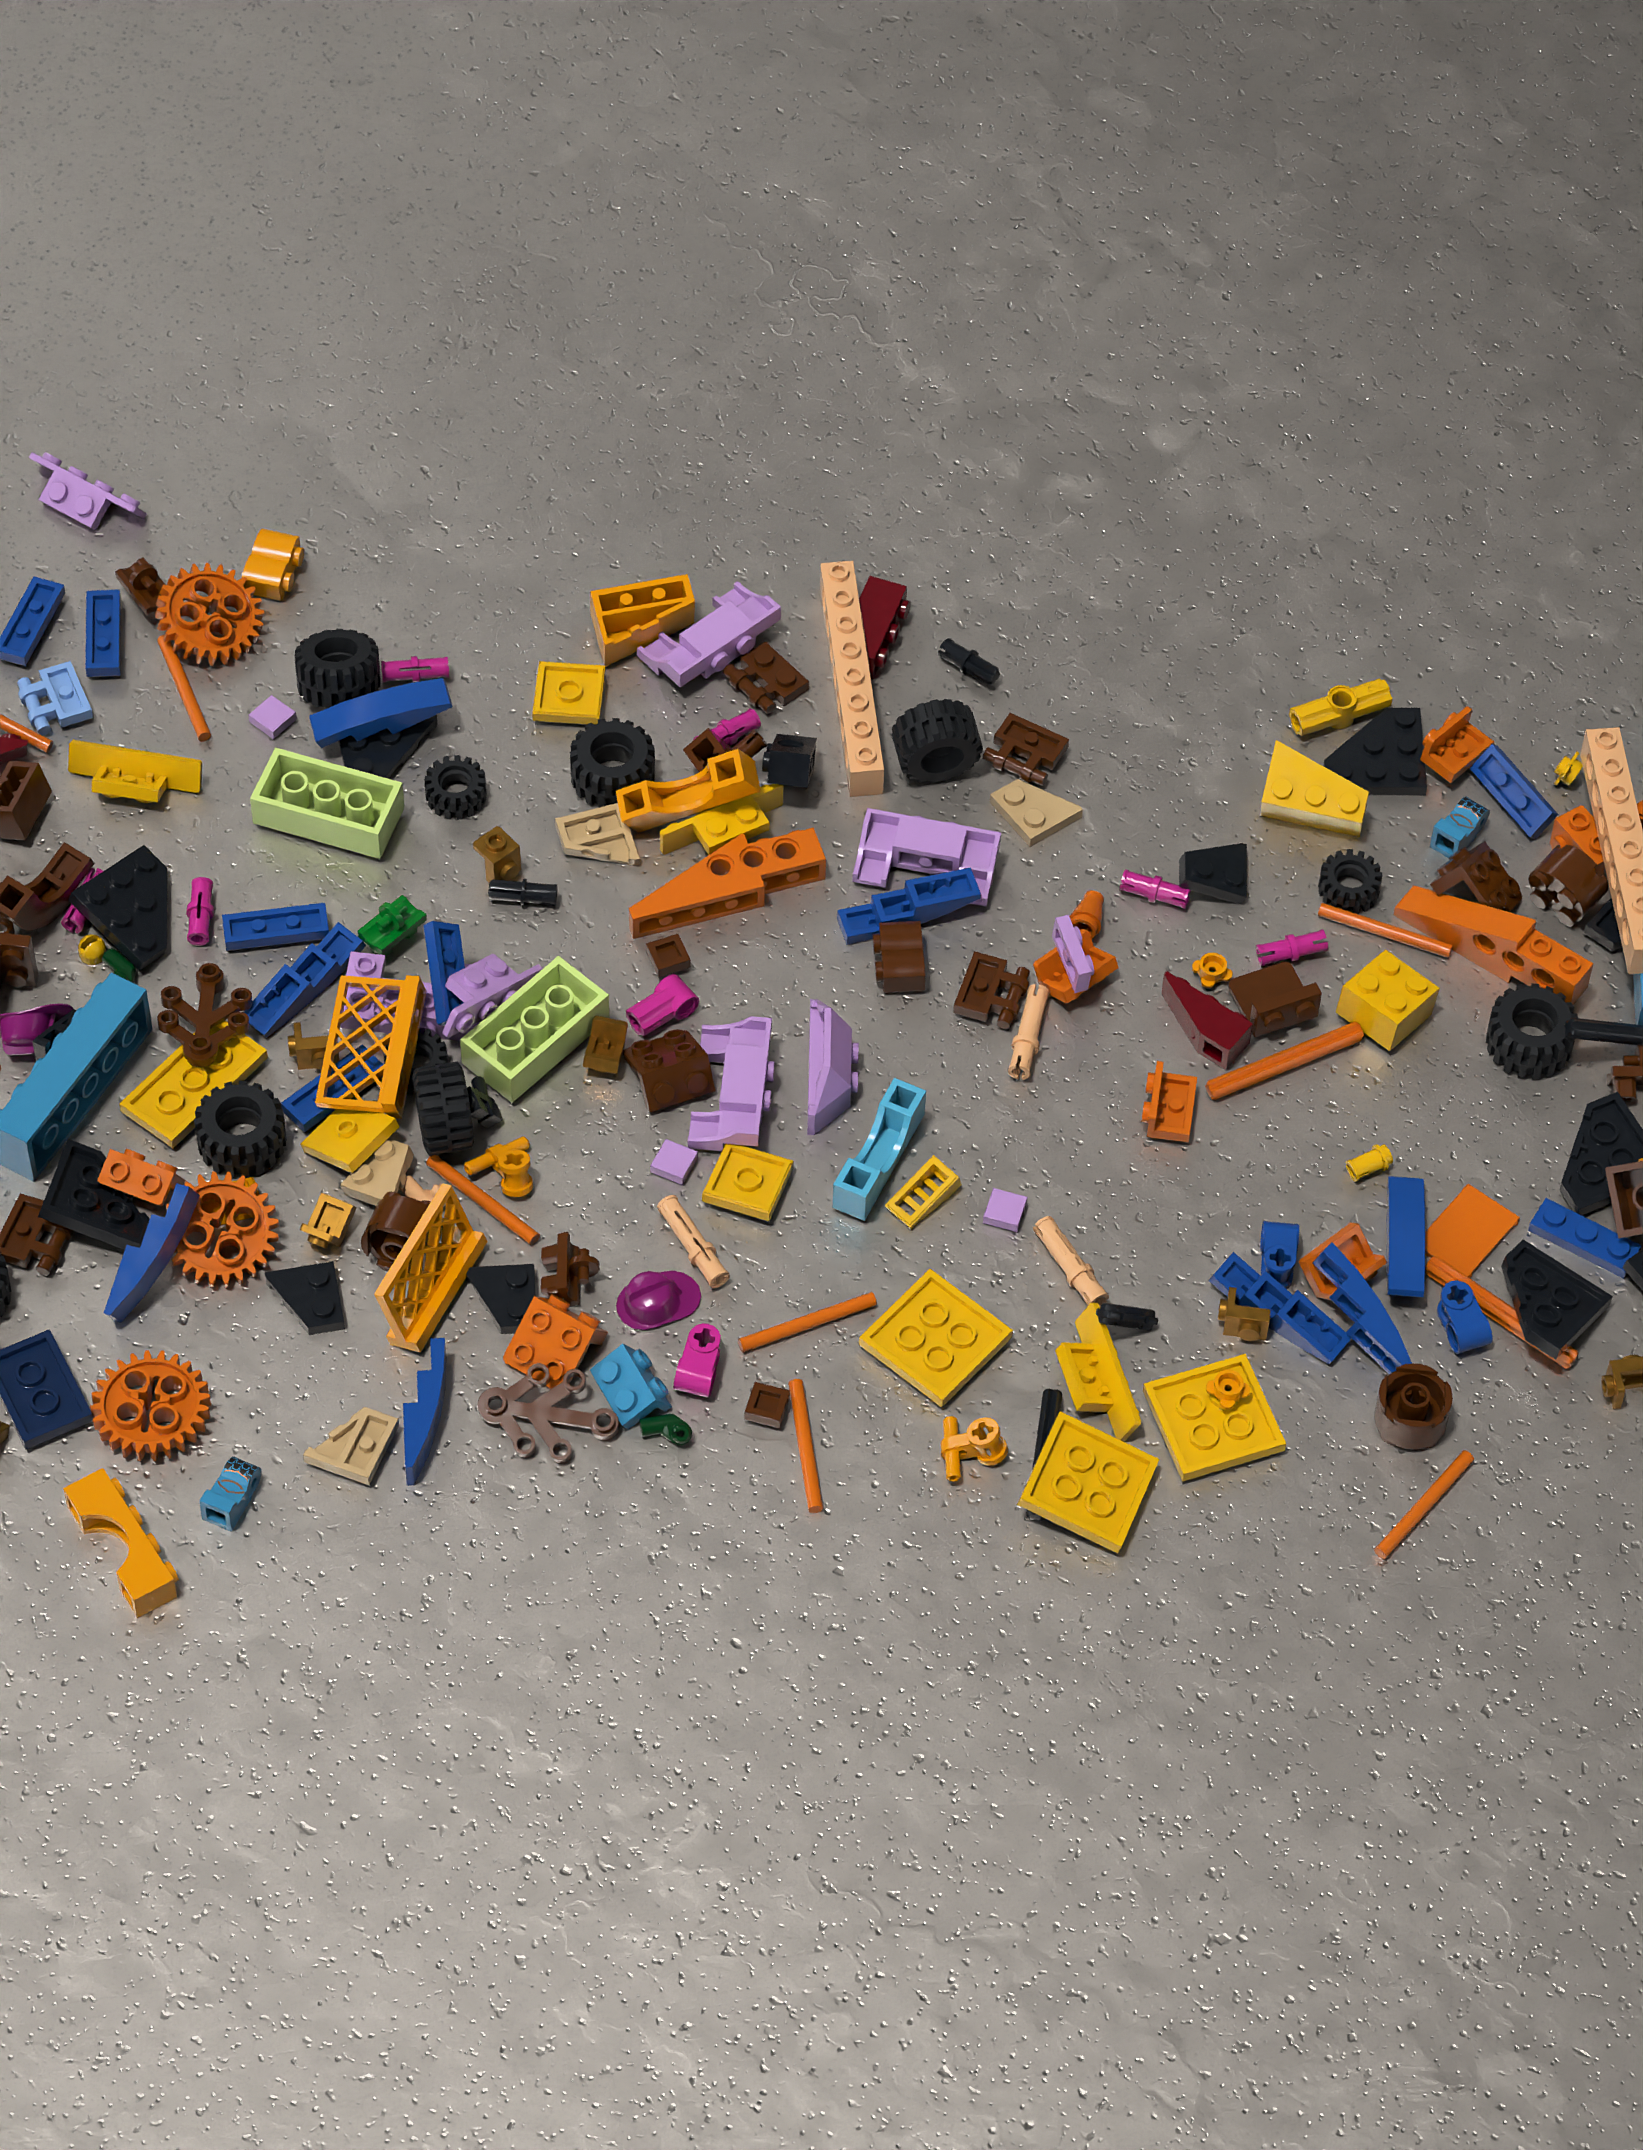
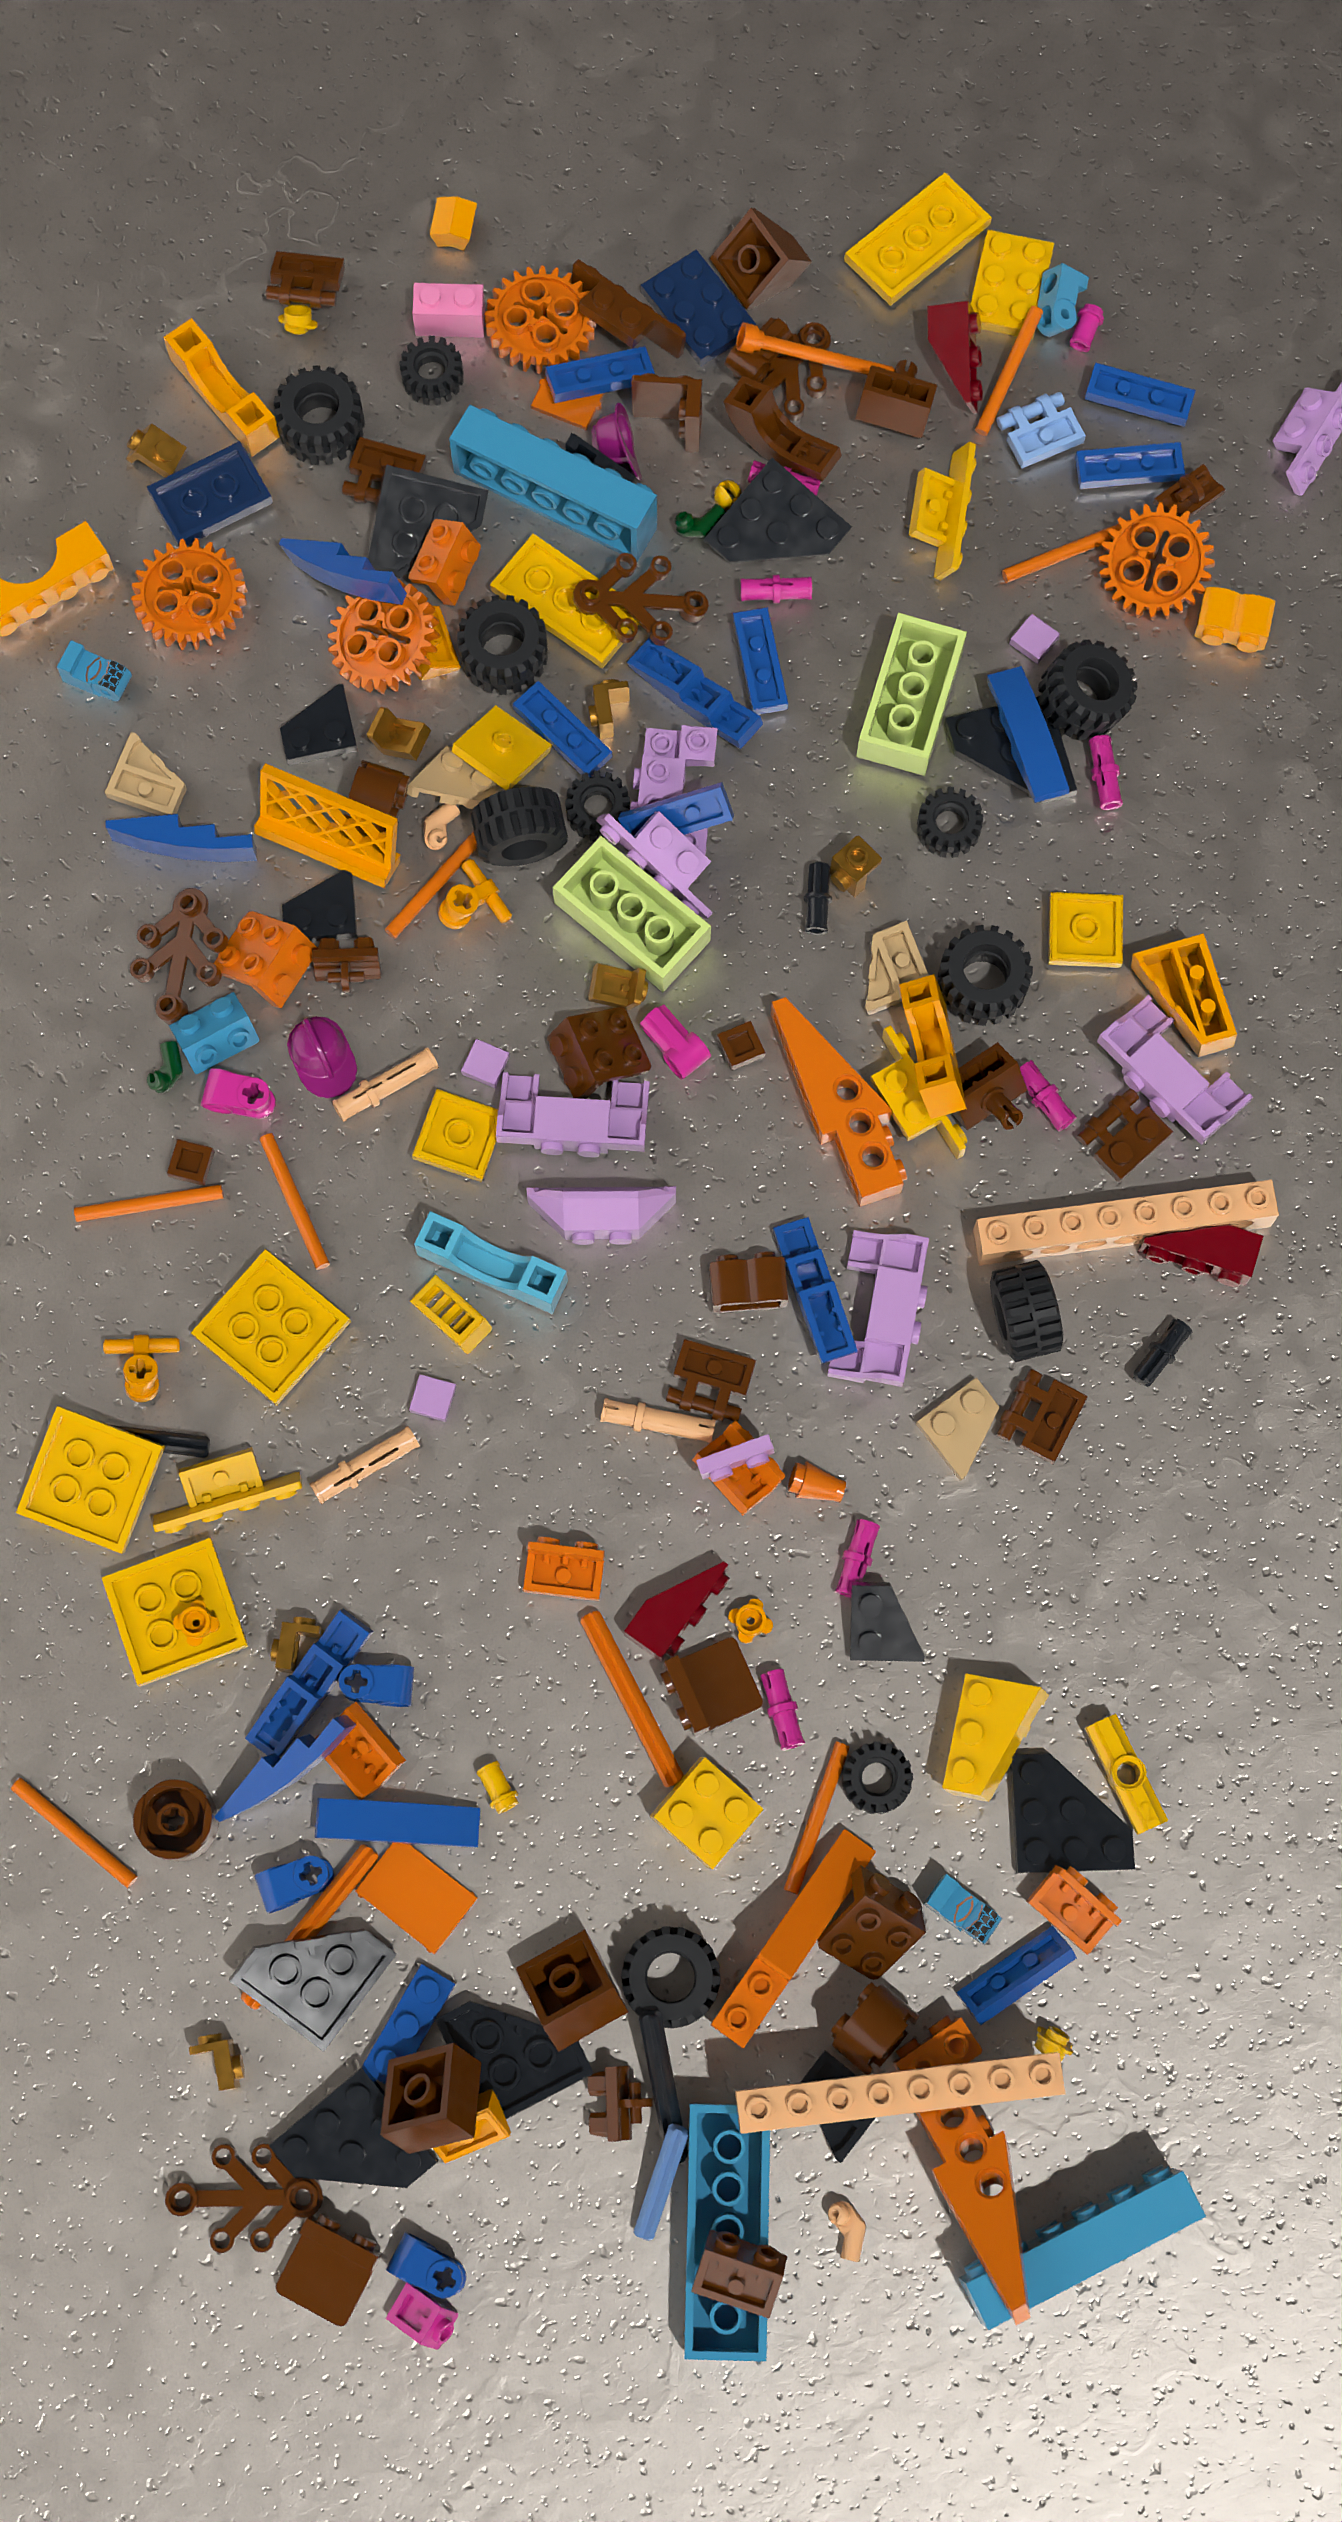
camera: 90 degrees right, 20 degrees up
light orange fence [315,975,427,1119] -> none
green hips [357,895,427,958] -> none
black piece [467,1076,503,1128] -> none
black brick [762,734,817,788] -> none
black axle [1096,1303,1158,1331] -> none
none -> reddish brown brick [515,1929,628,2052]

